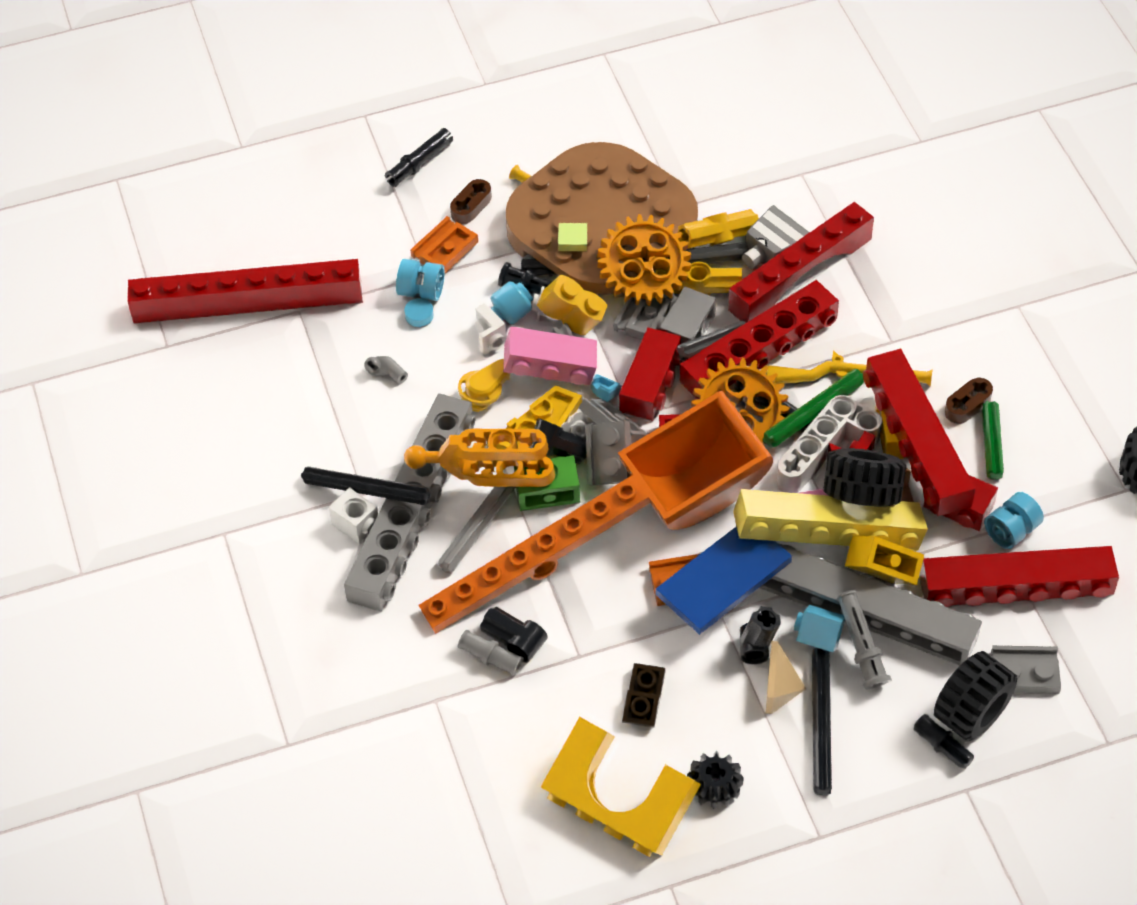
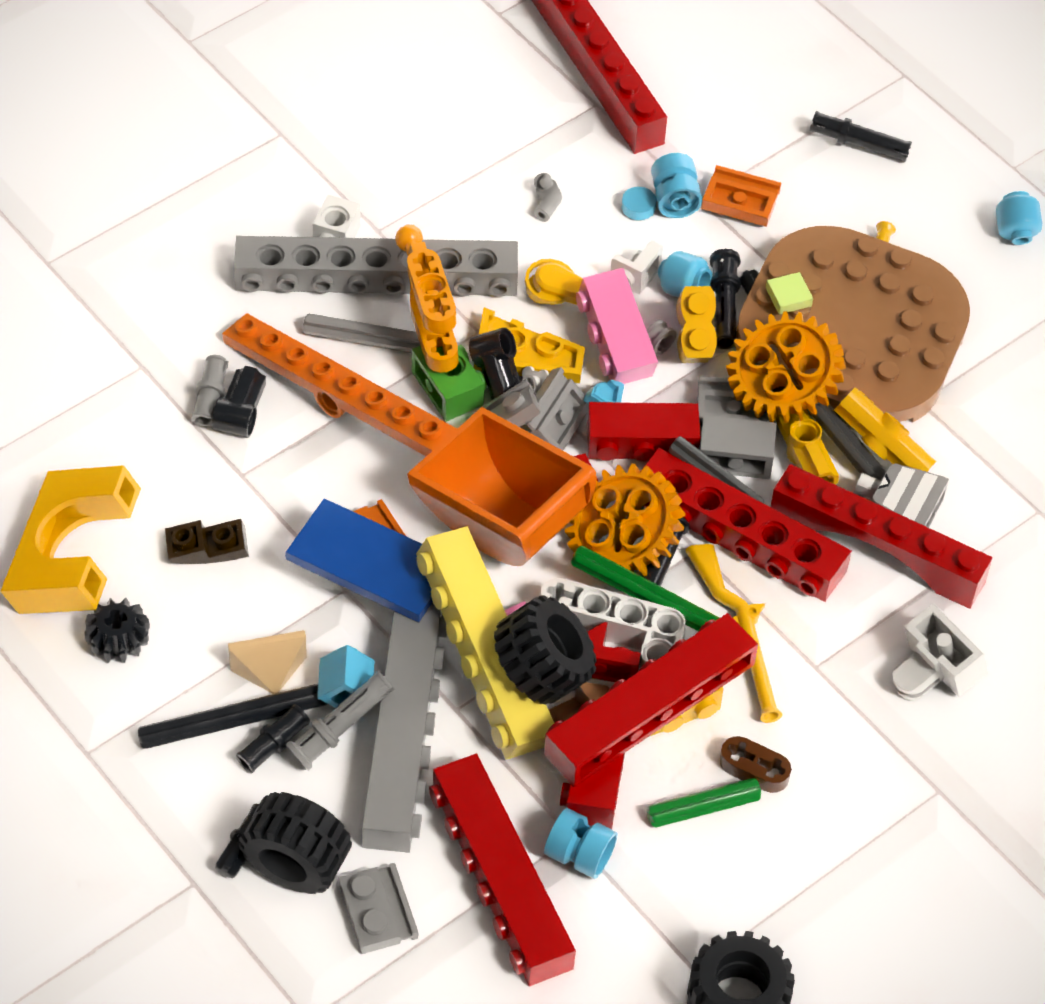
camera: 65 degrees right, 0 degrees up
black axle [301,466,431,505] -> none
reddish brown beam [450,179,492,224] -> none
black piece [739,606,781,664] -> none
yellow brick [845,536,924,585] -> none
none -> black pin [236,704,310,774]
none -> white brick [892,603,988,701]
none -> medium azure head [996,191,1043,245]

